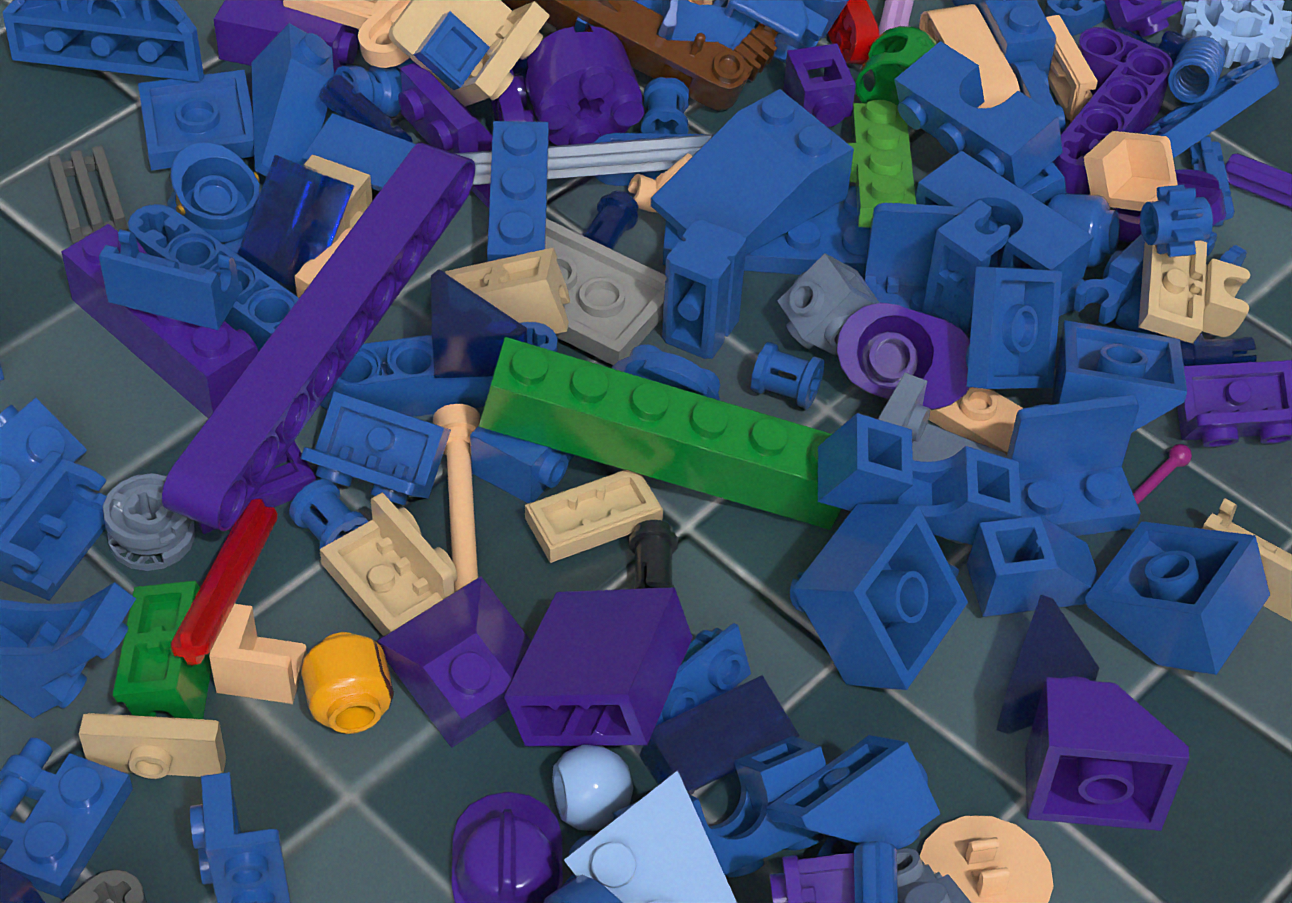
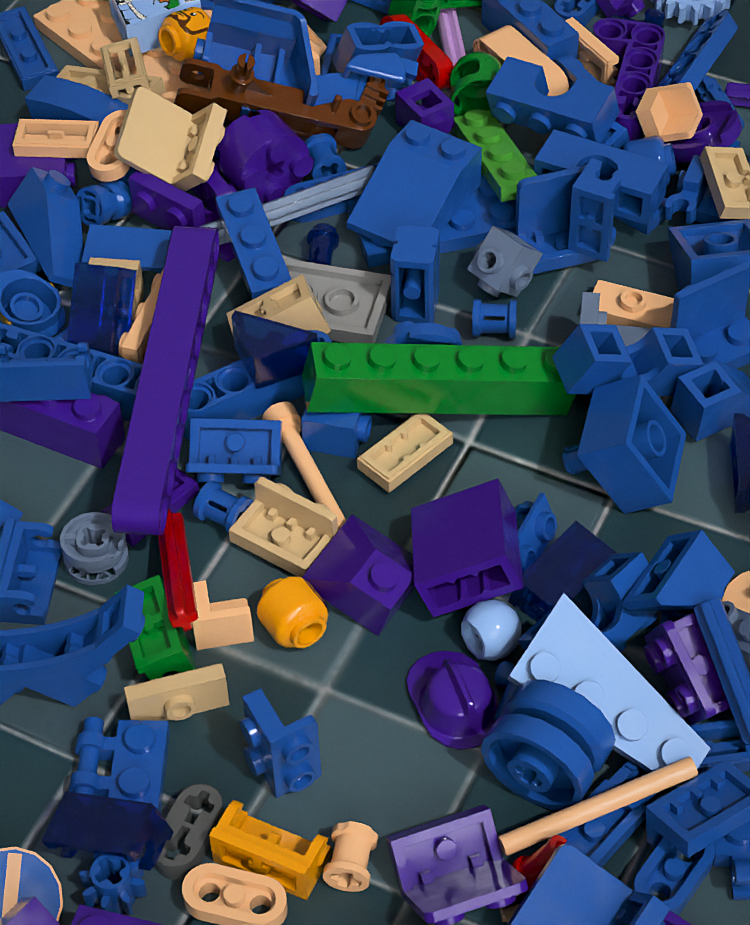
camera: 15 degrees left, 0 degrees up
clear blue axle [319,74,413,143] -> none
blue tile [413,11,490,90] -> none
light nougat hand [628,153,693,212] -> none
black pin [629,520,678,589] -> none
dark purple piece [837,302,970,410] -> none
blue plate [966,266,1062,389] -> none
blue gear [1140,185,1213,258] -> none
blue piece [1168,36,1226,104] -> none

